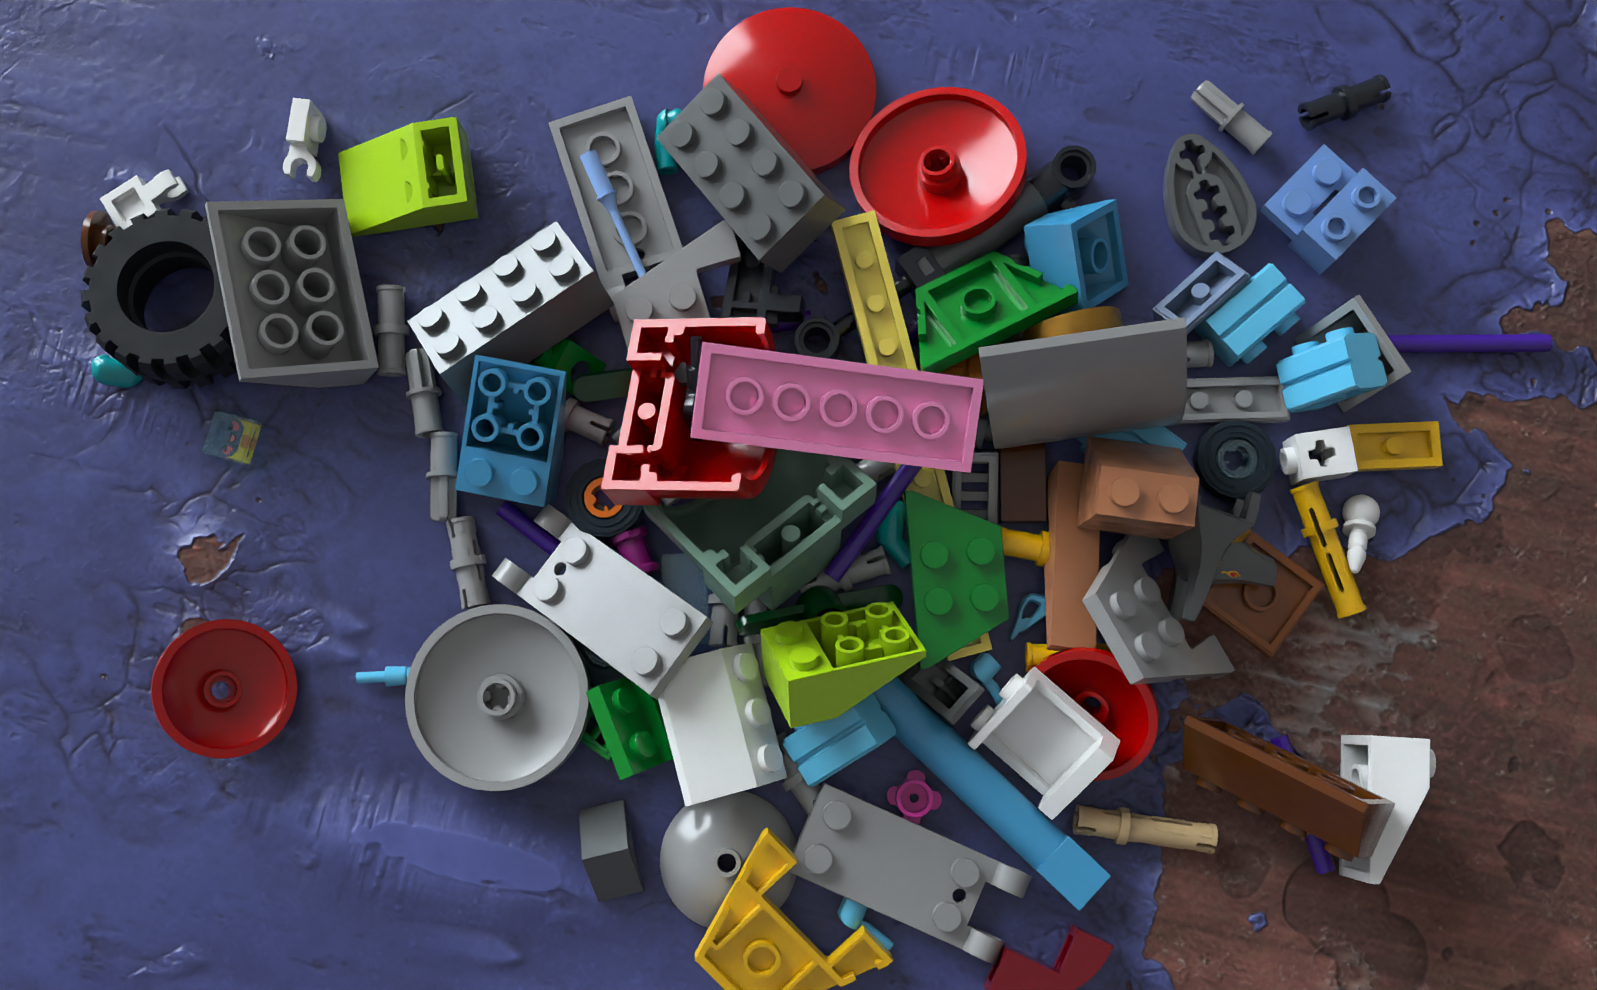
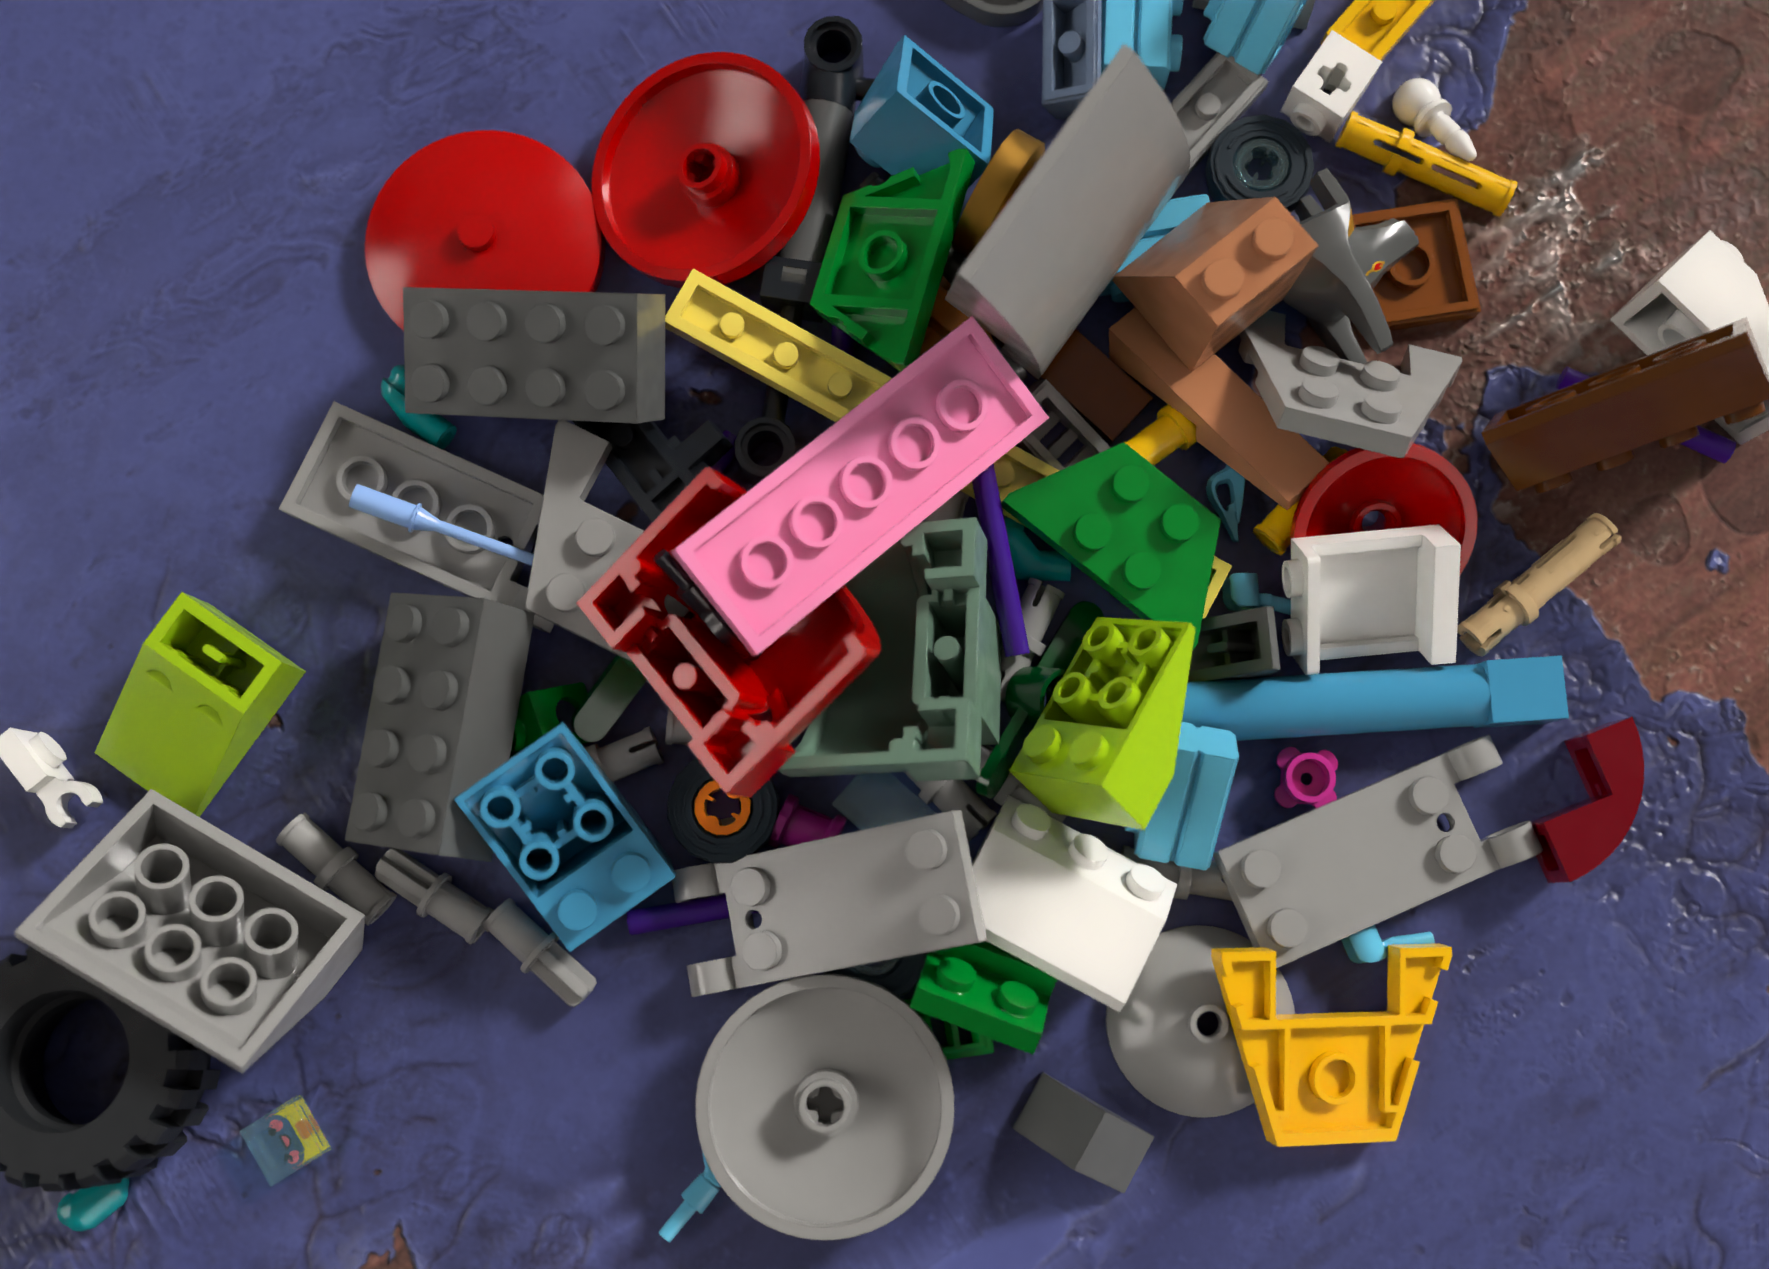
camera: 50 degrees left, 0 degrees up
light grey pin [445,516,491,610] -> none

